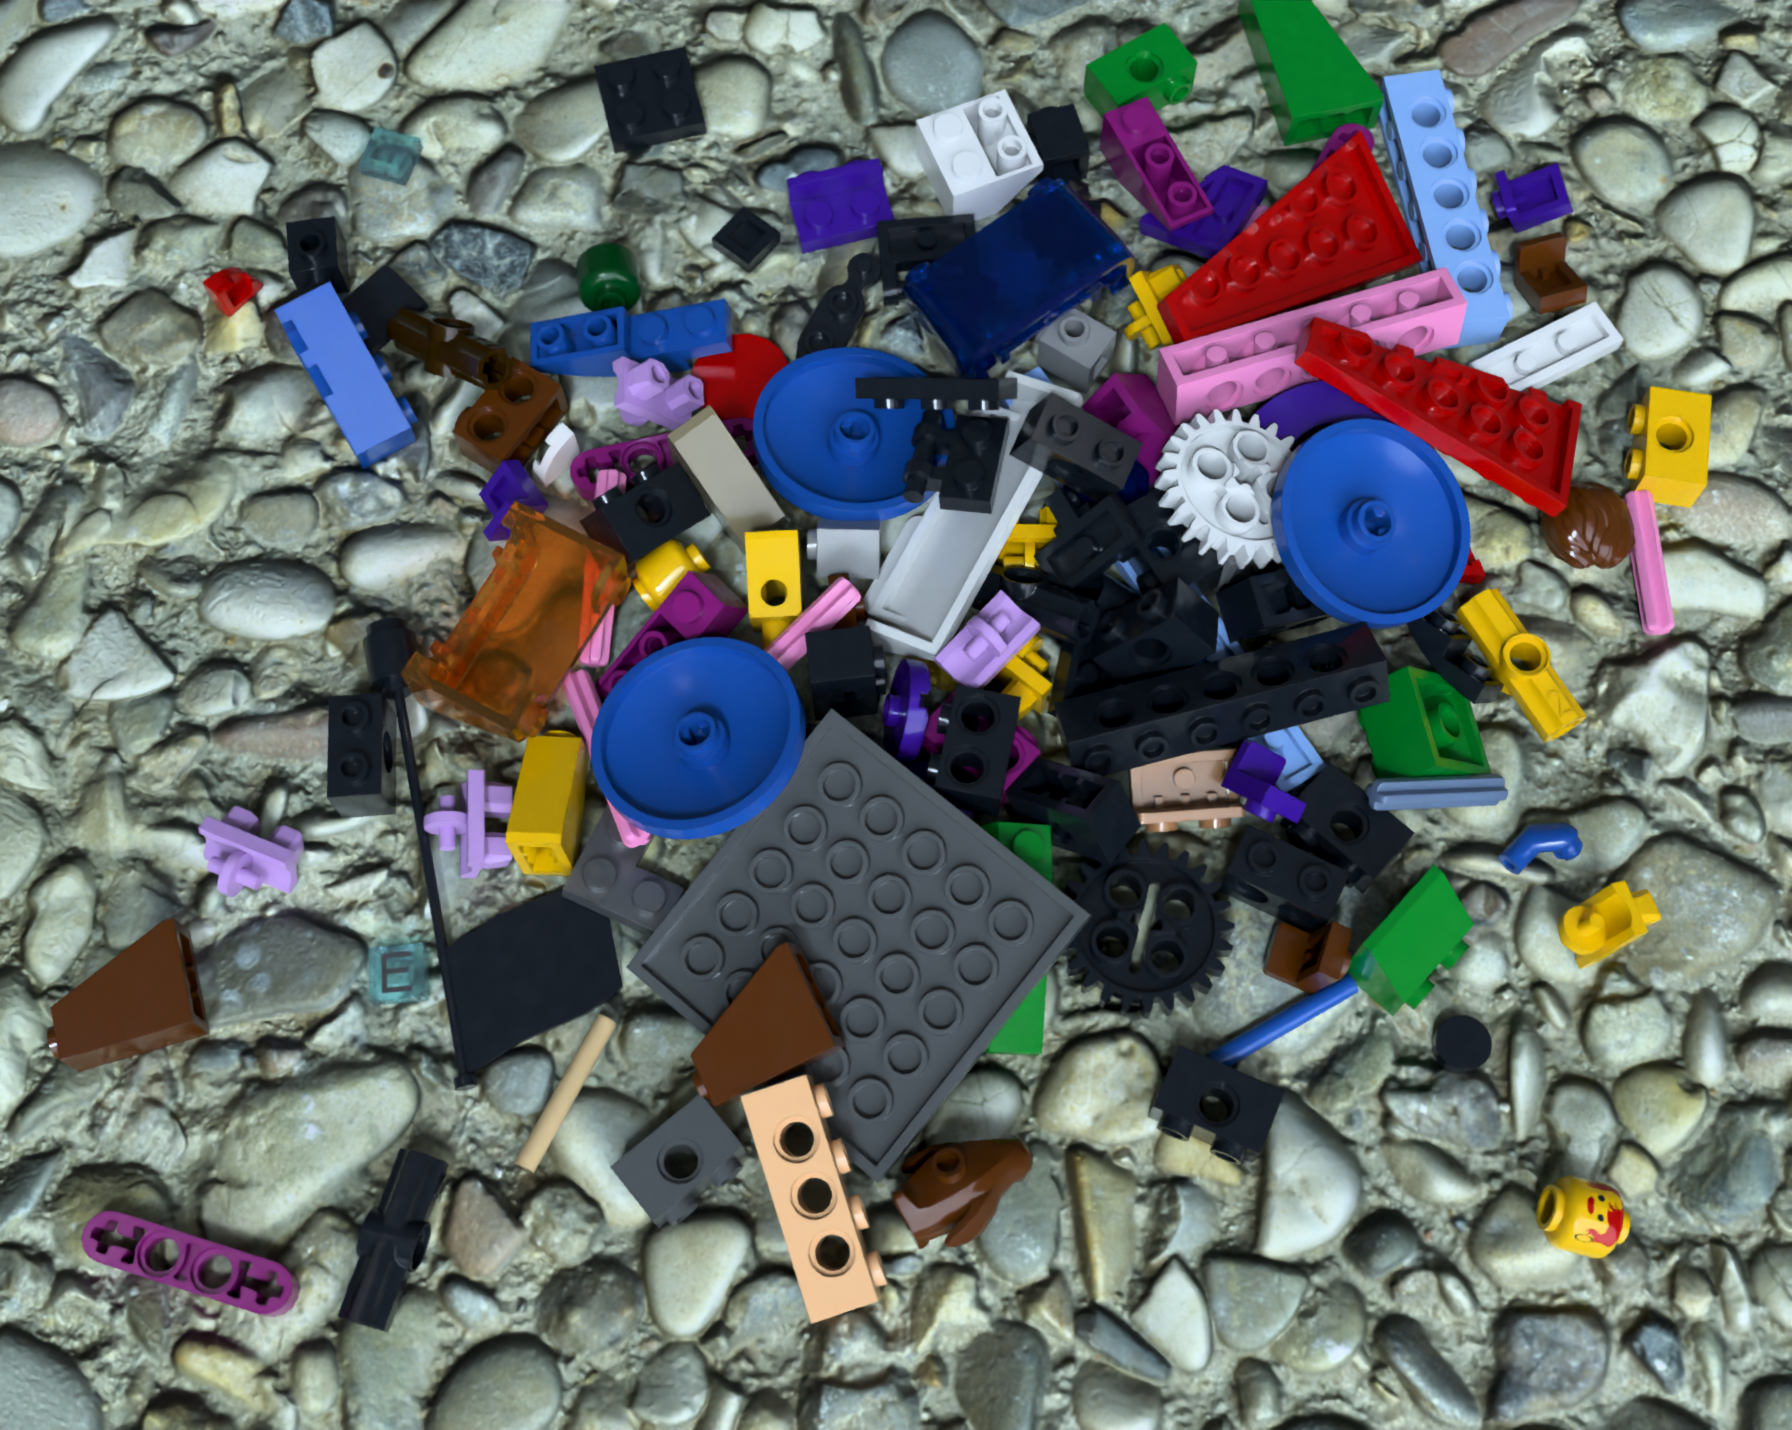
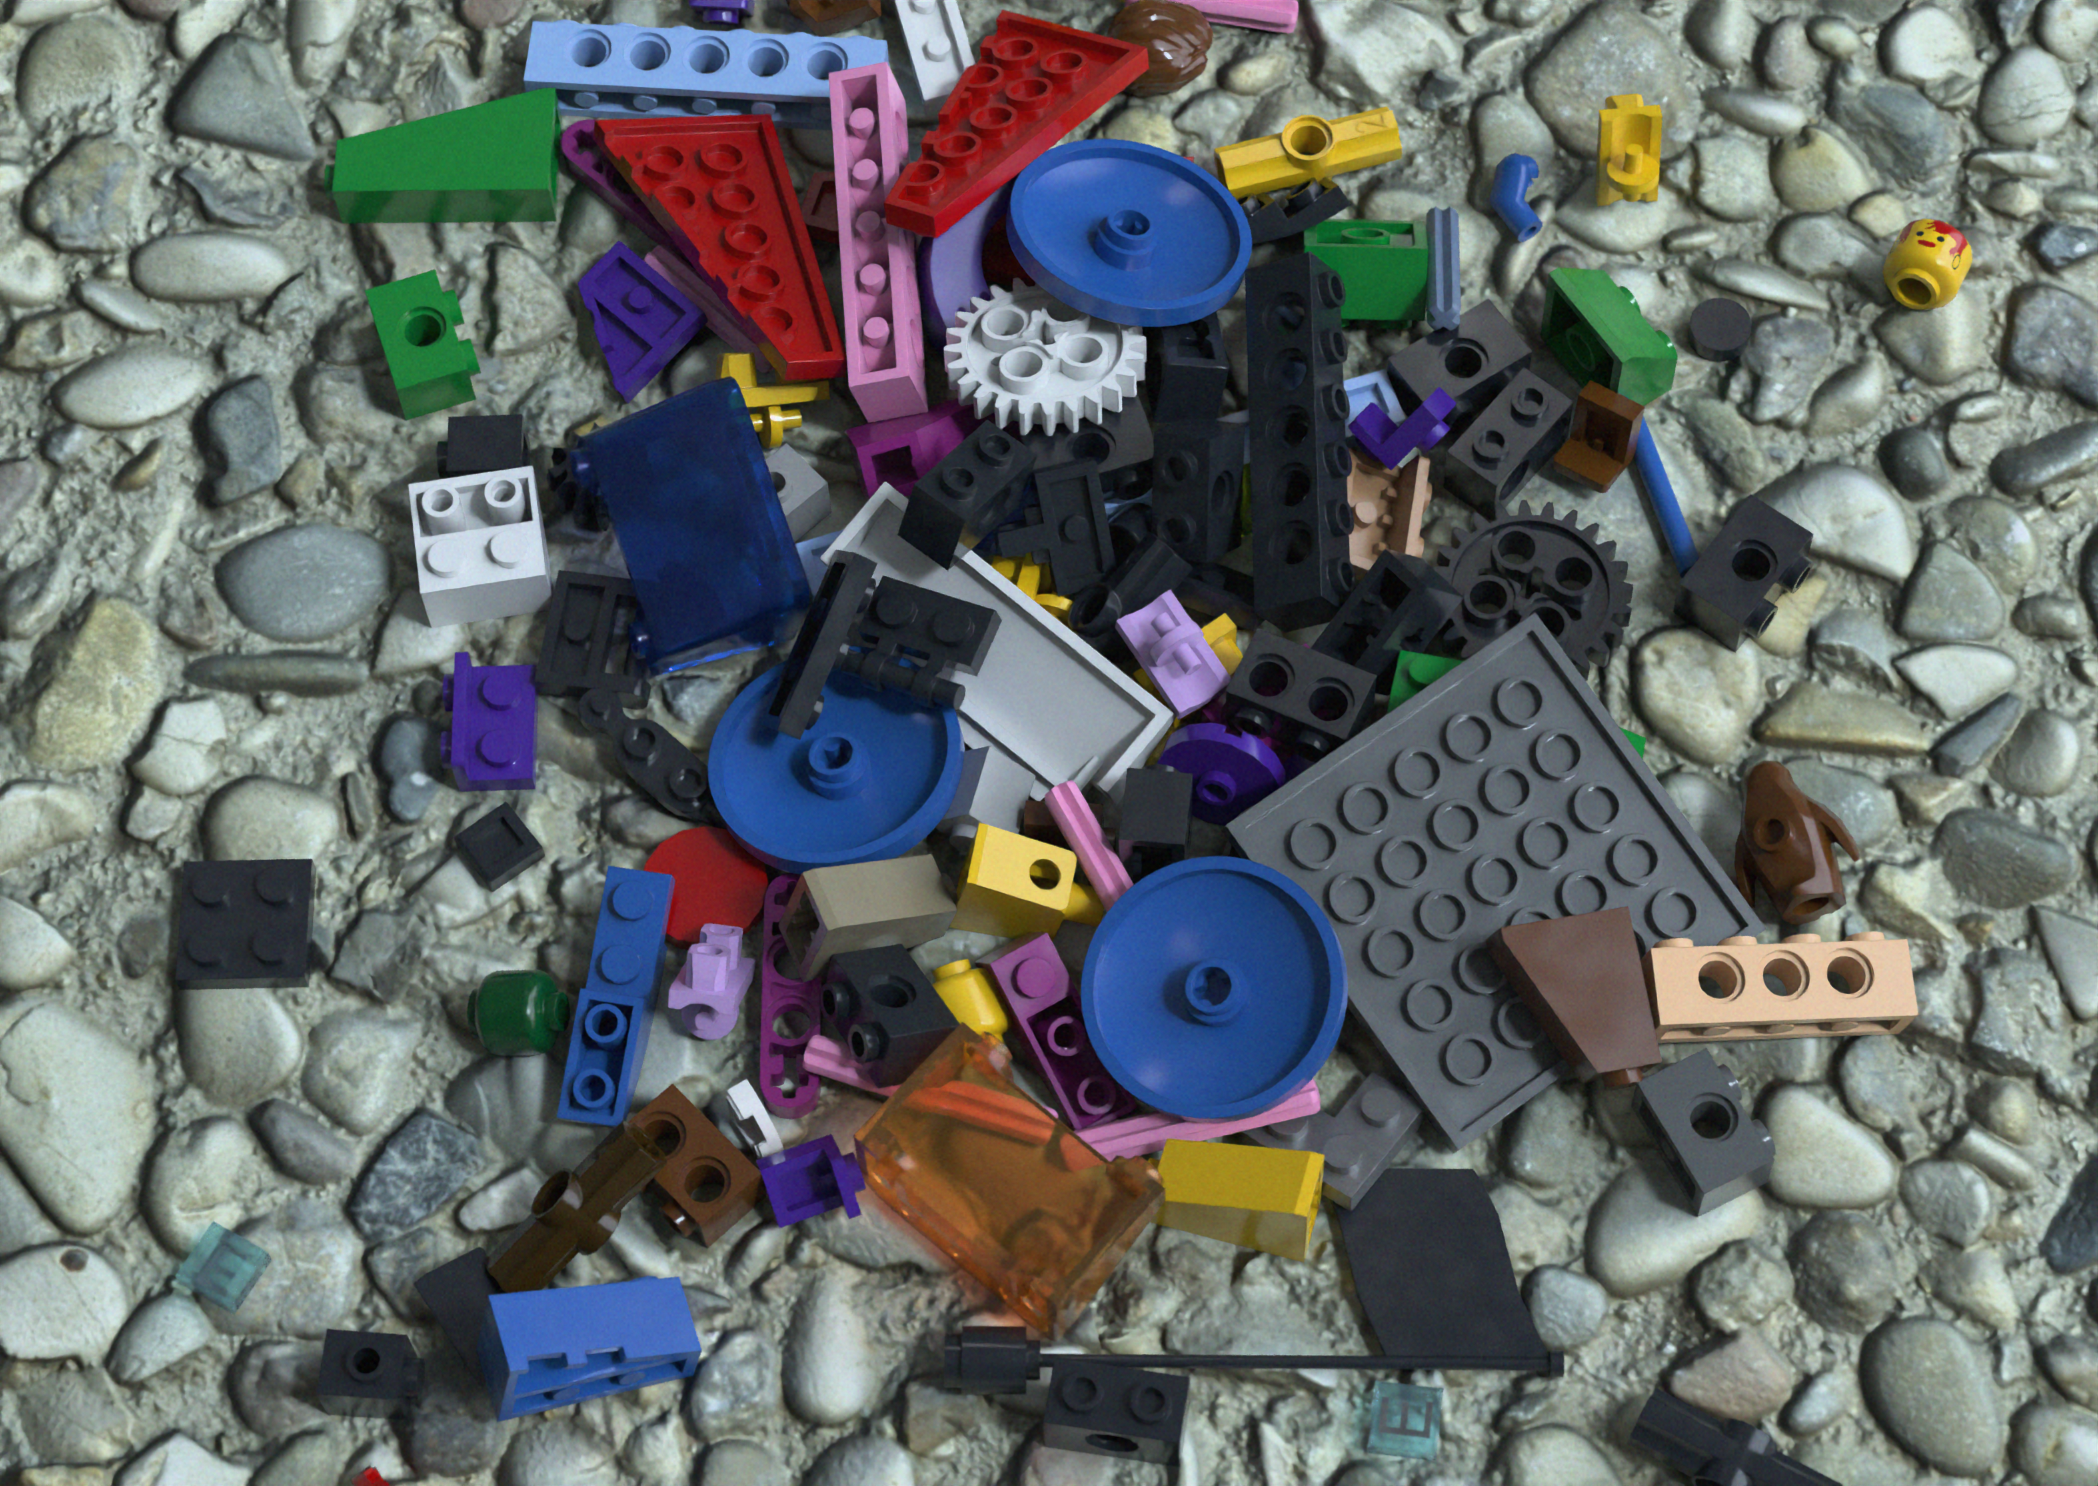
camera: 75 degrees left, 5 degrees down
lavender hips [424,769,513,879] -> none
tan bar [514,1014,617,1173] -> none
magenta slope [1099,96,1214,231] -> none

